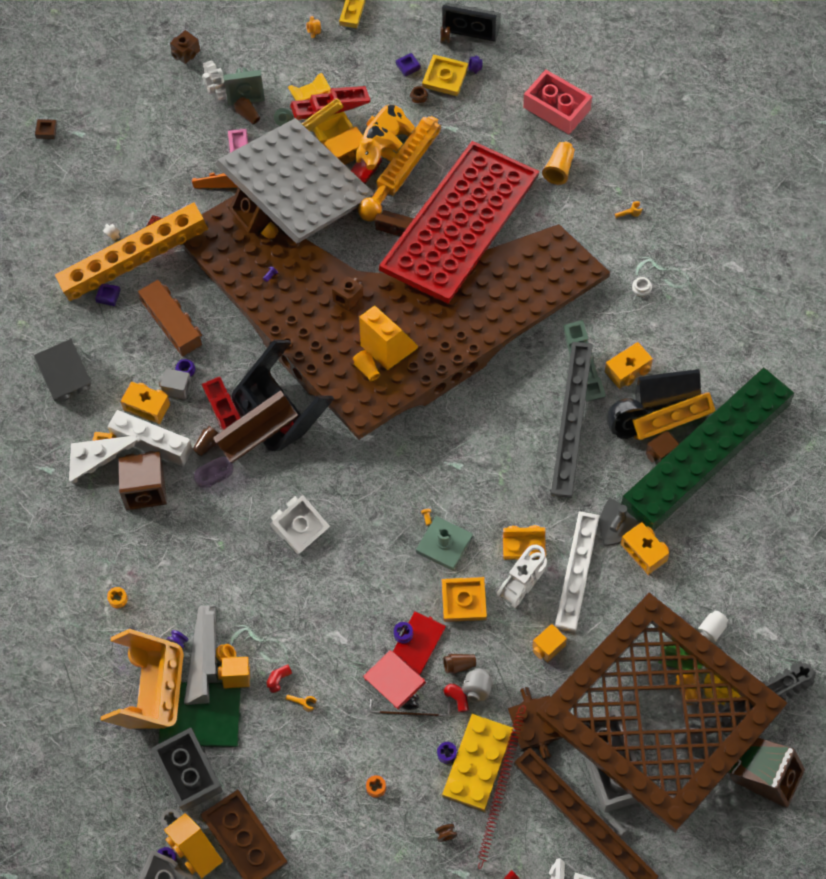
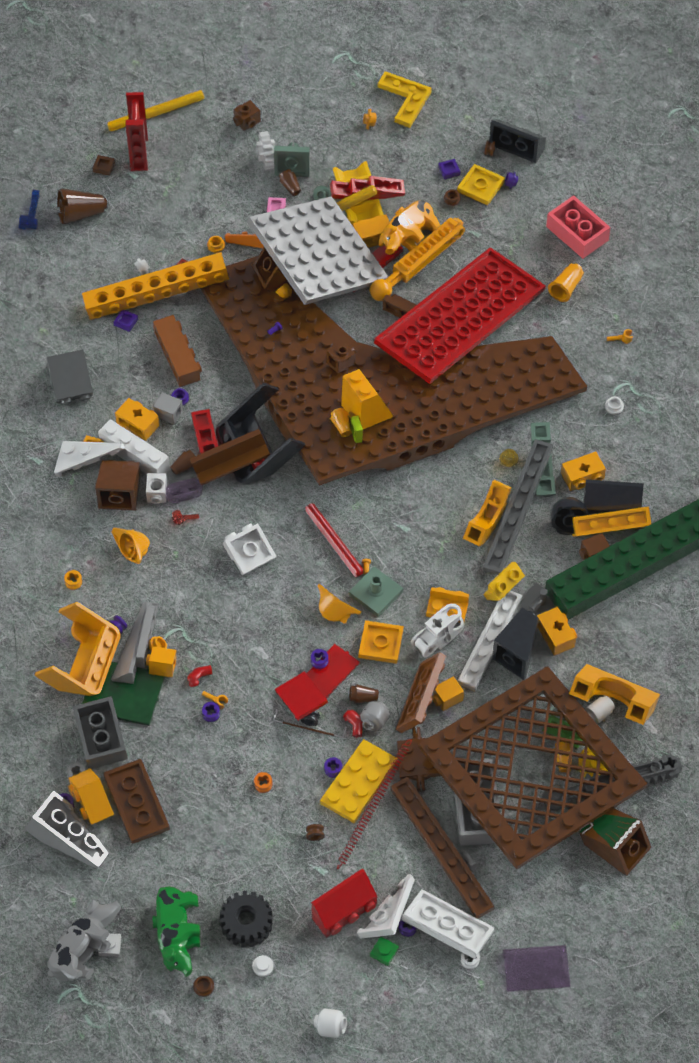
camera: 10 degrees right, 5 degrees down
none -> reddish brown cone [57,188,107,224]
none -> yellow axle [107,90,204,132]
none -> light orange hat [112,527,150,564]
none -> red fence [125,92,148,171]
none -> white brick [146,473,167,504]
none -> clear red hand [171,510,199,525]
none -> dark purple bush [202,702,220,722]
none -> light orange plate [207,236,225,253]
none -> axle [305,503,363,577]
none -> light orange hat [318,584,361,624]
none -> lime tile [350,416,363,443]
none -> dark orange plate [395,652,446,733]
none -> light orange arch [463,480,511,547]
none -> yellow bracket [483,562,525,601]
none -> black slope [492,607,538,680]
none -> clear yellow plate [500,449,519,467]
none -> light orange arch [569,664,660,725]

